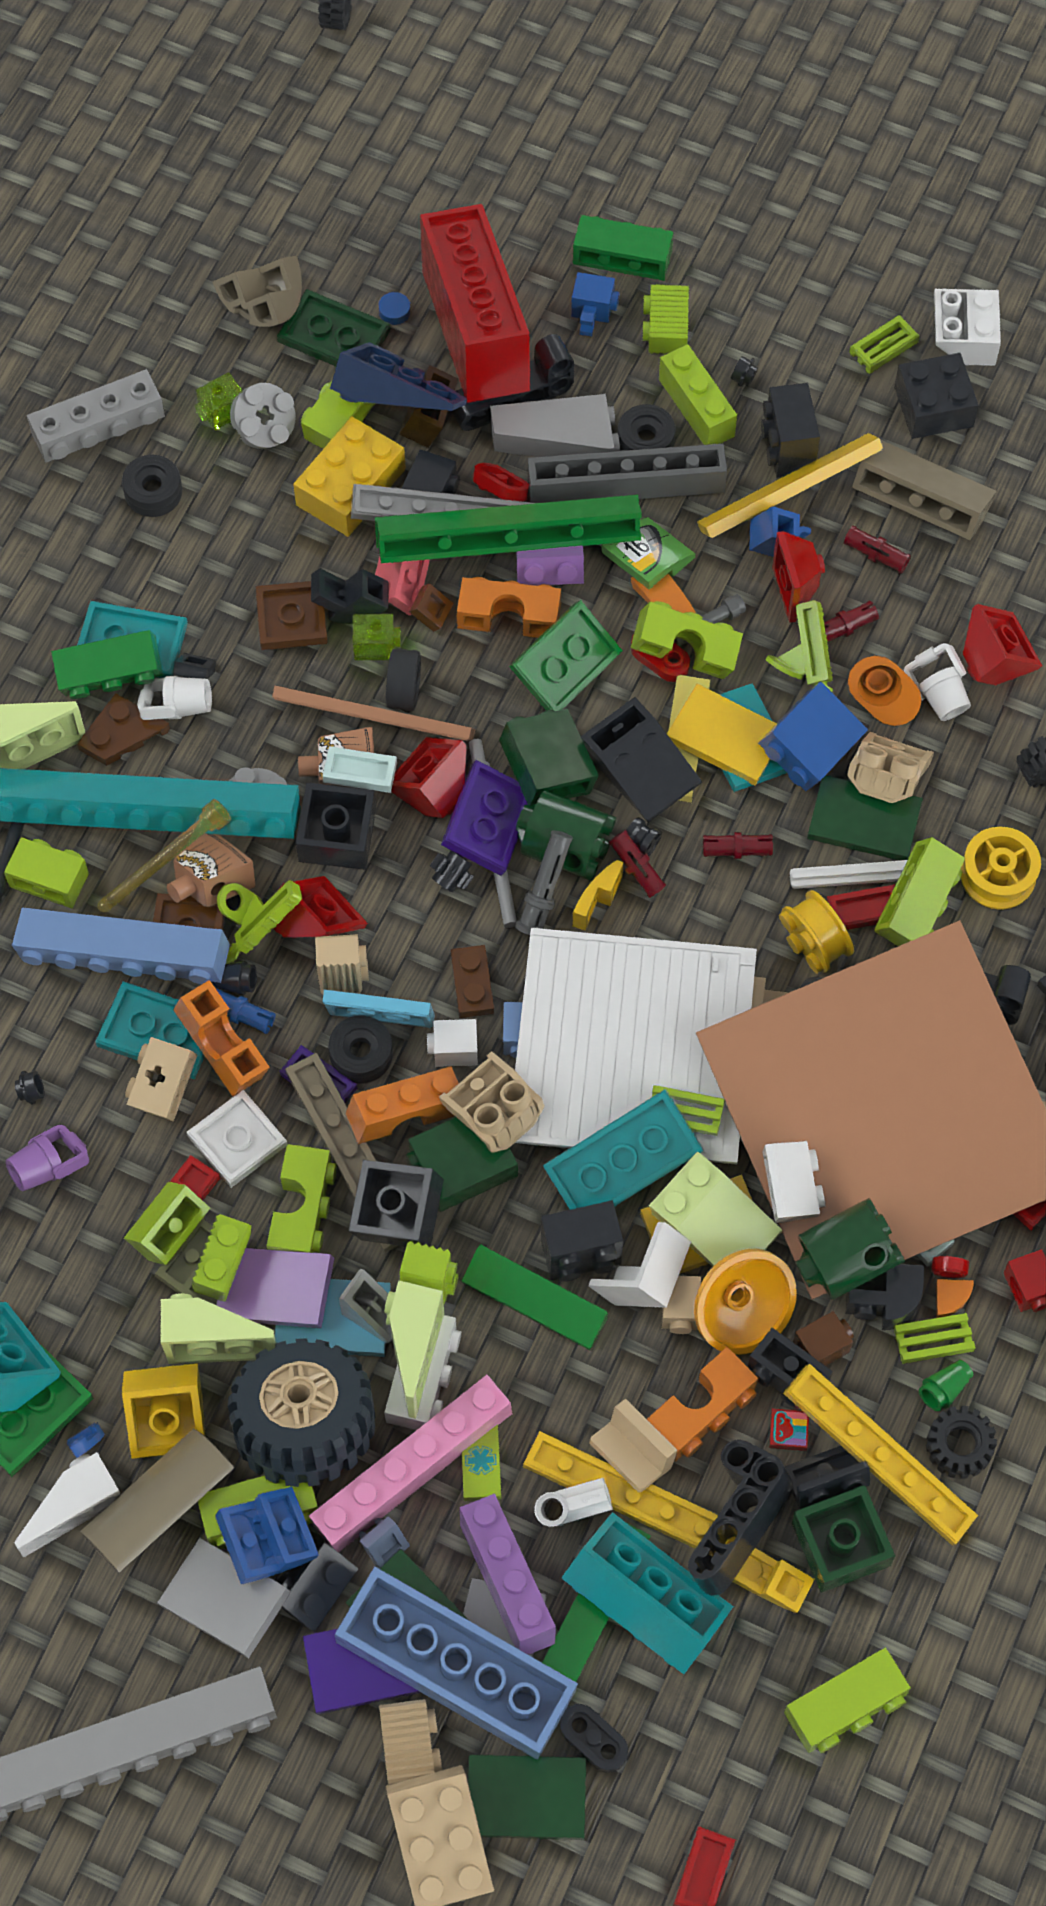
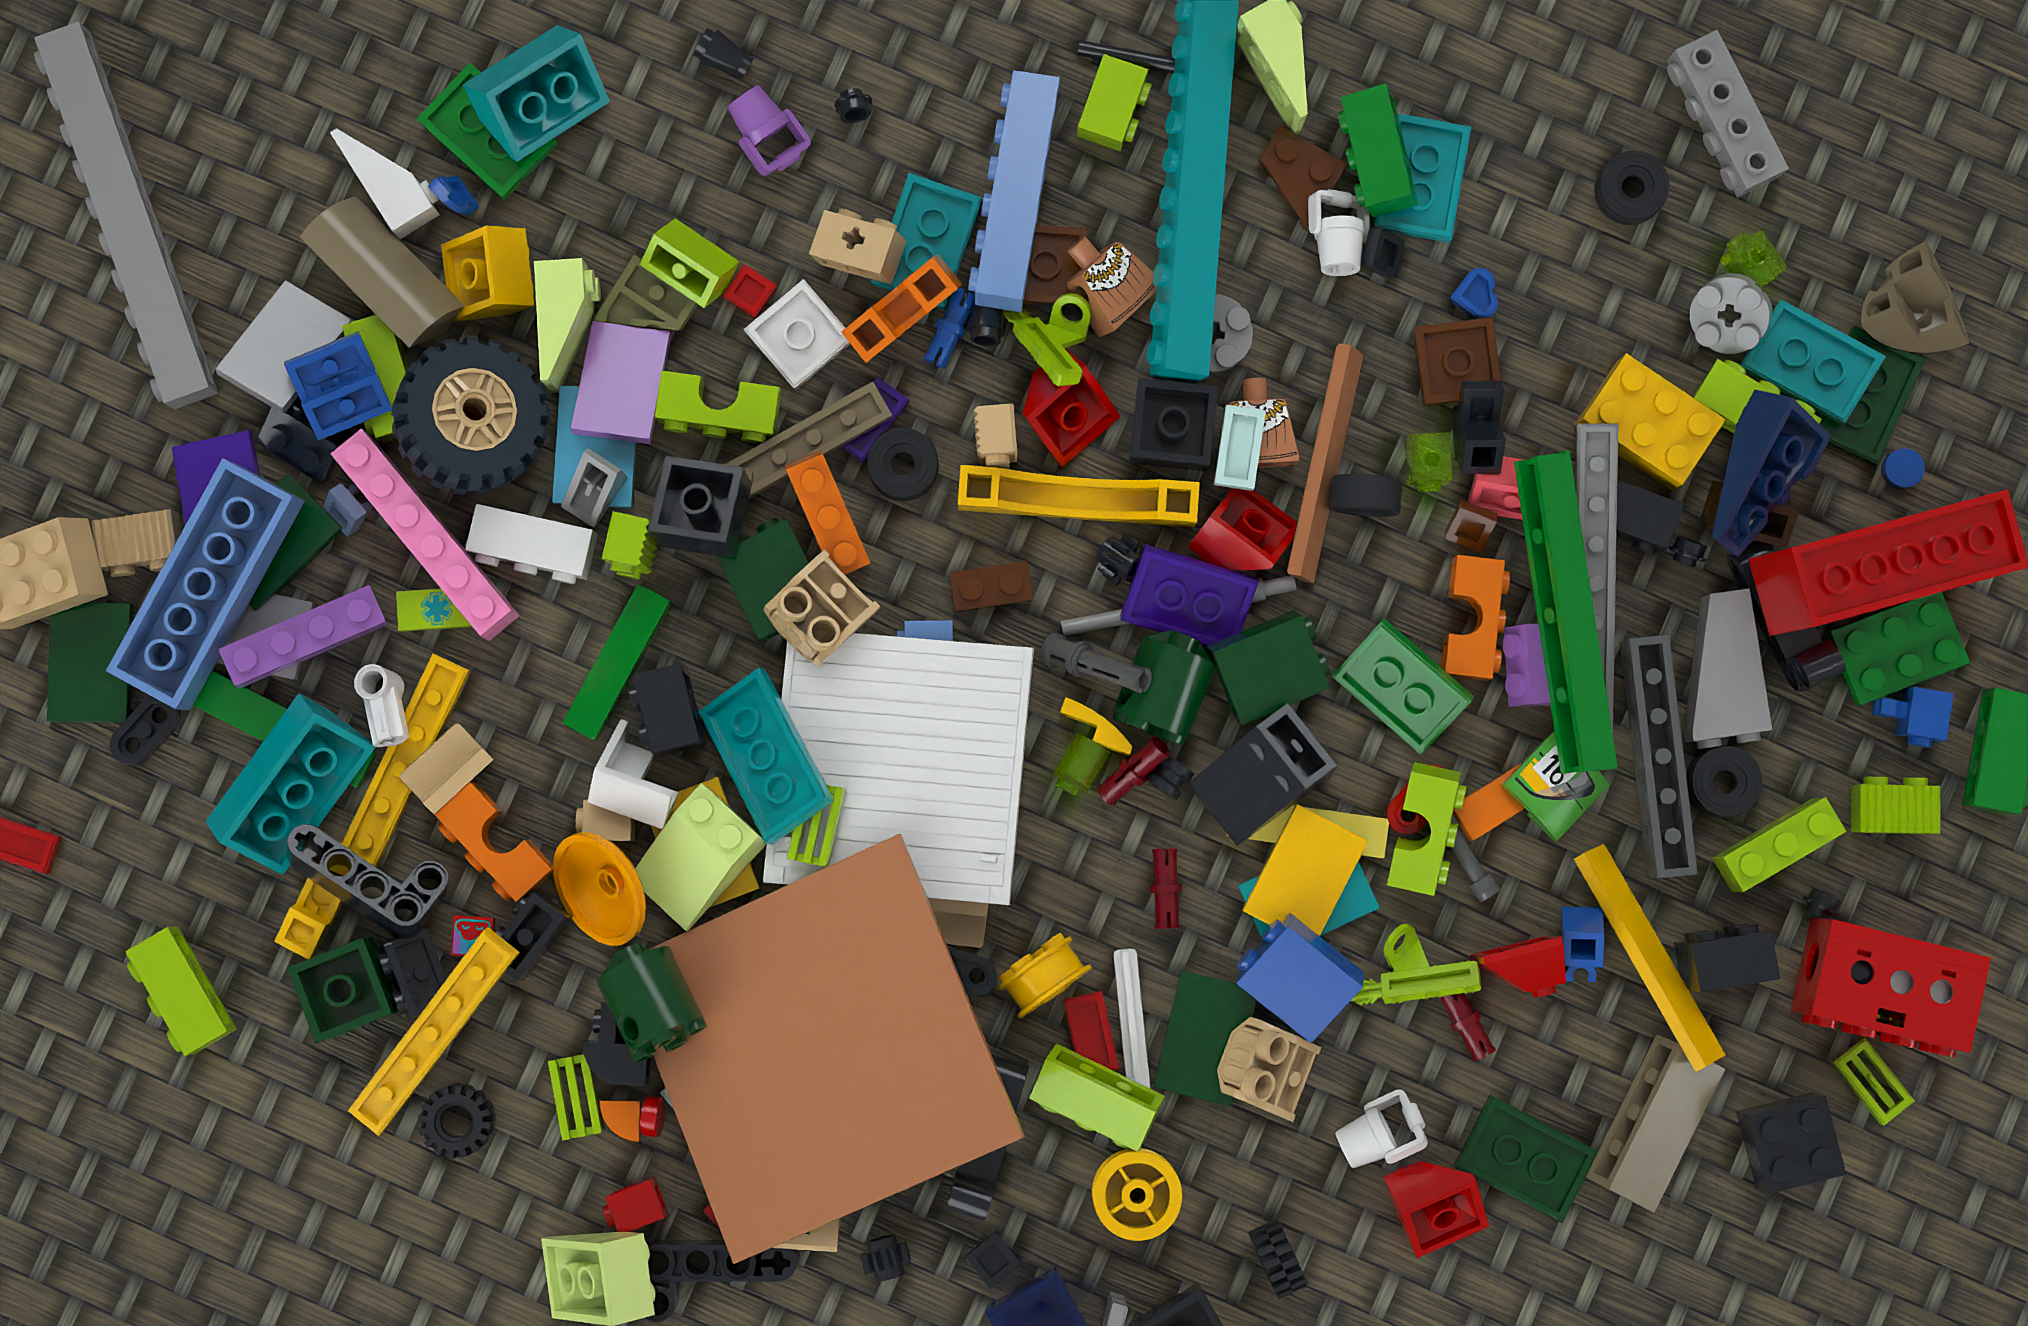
camera: 85 degrees right, 20 degrees up
clear yellow piece [97,799,231,913] -> none
lime brick [192,1214,251,1302] -> none
medium azure tile [322,990,435,1028] -> none
yellowish green slope [384,1281,444,1419] -> none
white brick [427,1019,478,1067] -> none
red plate [472,463,529,502] -> none
white slope [763,1141,825,1223] -> none
reddish brown brick [793,1311,854,1366] -> none
dark red pin [843,525,911,574] -> none
orange piece [848,656,922,726] -> none
green cone [919,1359,973,1411] -> none
white slope [934,289,1001,366] -> none
none -> yellow arch [958,465,1200,528]
none -> clear neon green brick [1052,733,1110,797]
none -> blue tile [1448,268,1498,319]
none -> dark green tile [1453,1095,1598,1223]
none -> black plate [1669,535,1708,567]
none -> teal tile [1740,299,1886,426]
none -> red piece [1790,918,1991,1058]
none -> green plate [1827,592,1970,706]

